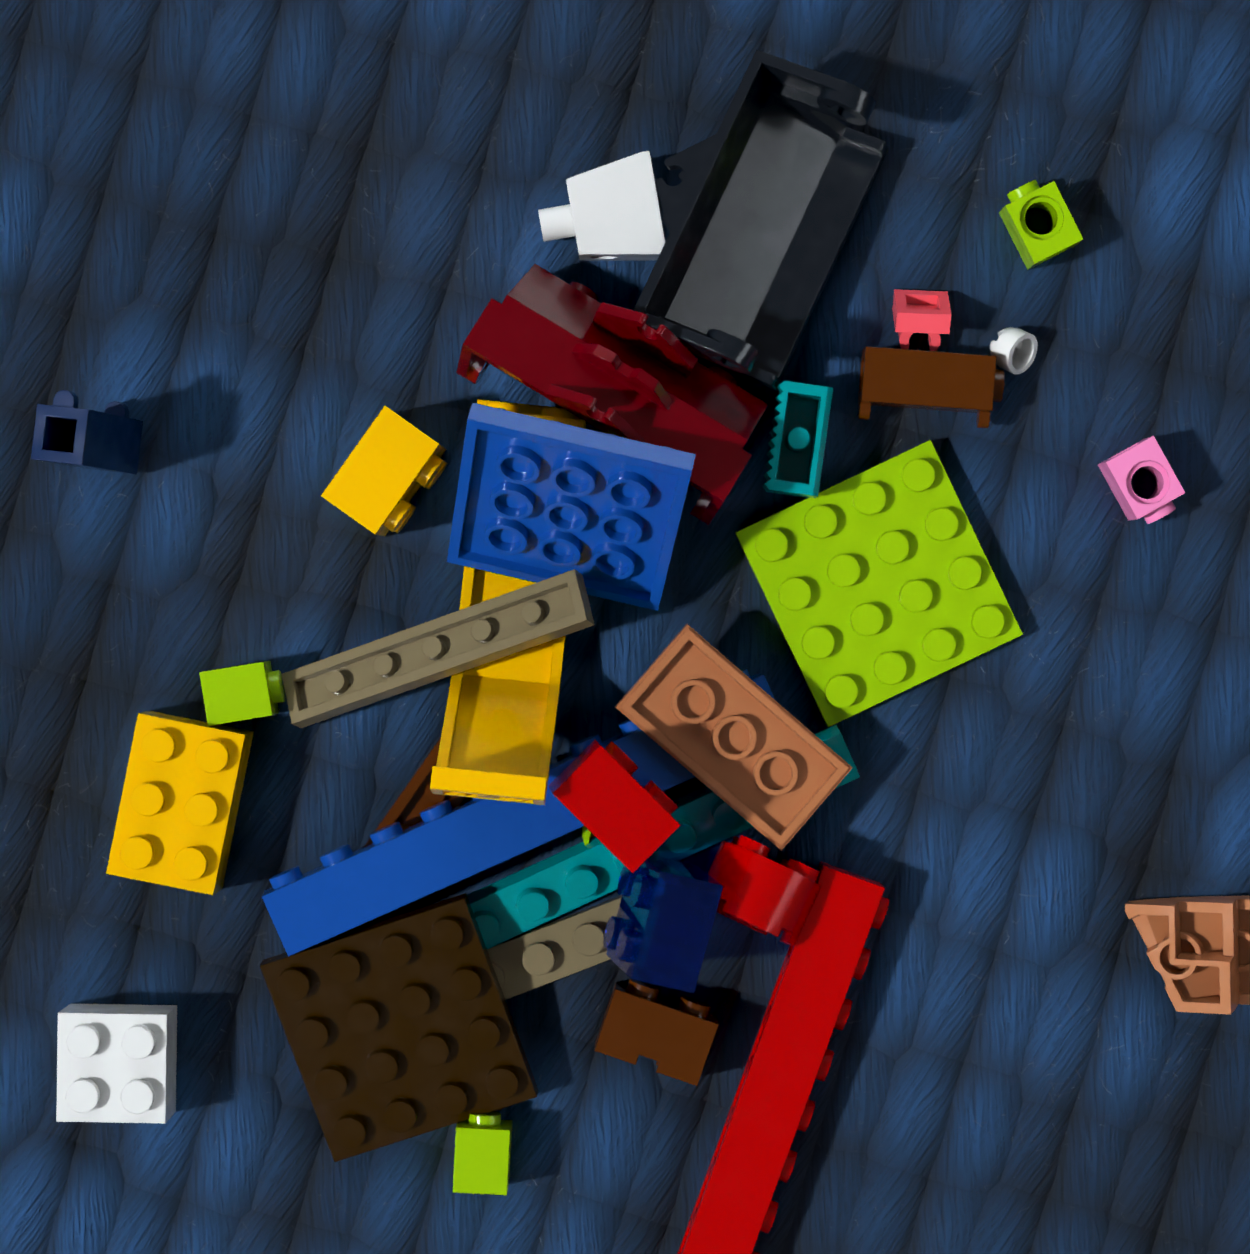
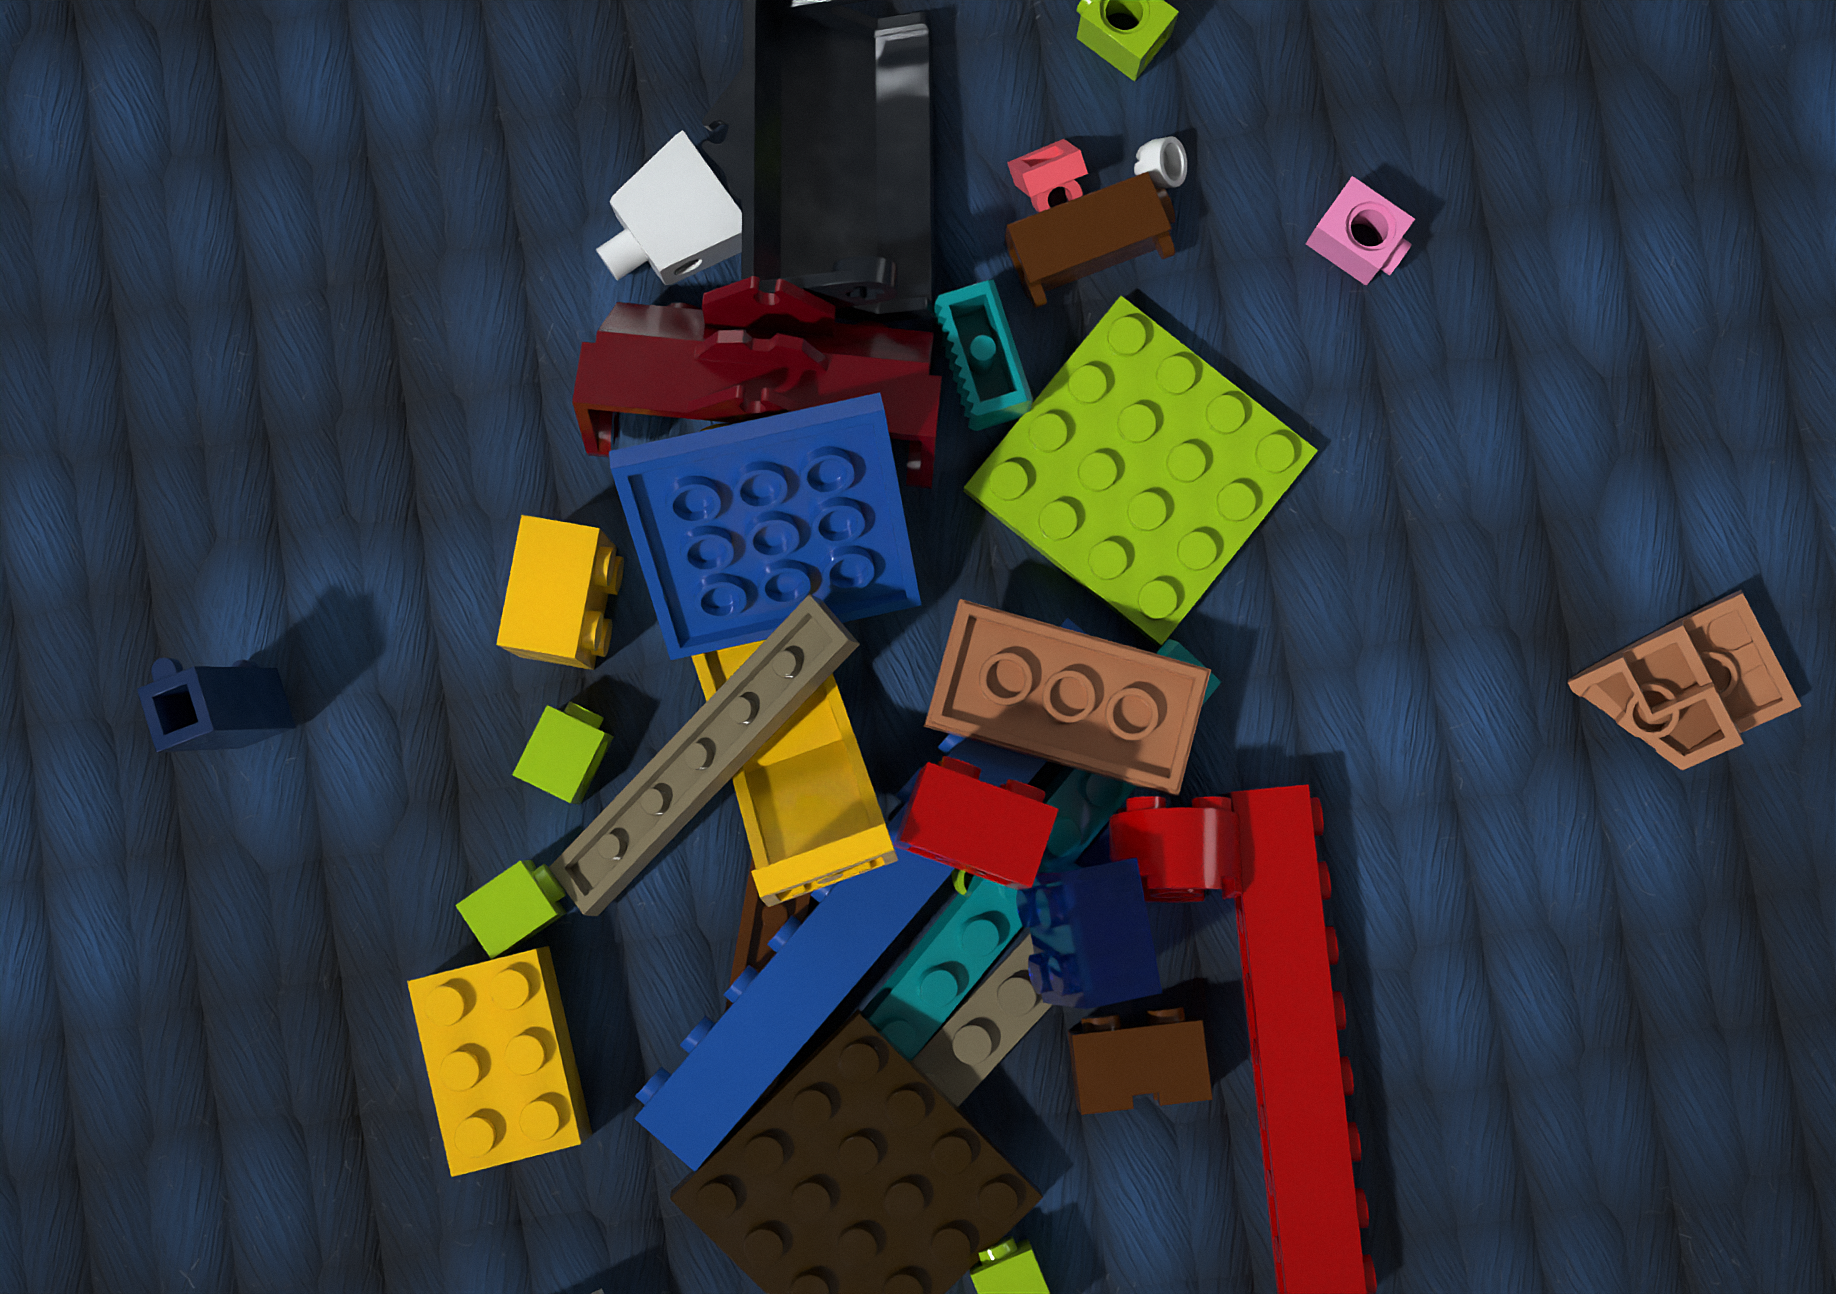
camera: 25 degrees left, 5 degrees down
none -> lime brick [512,701,614,805]

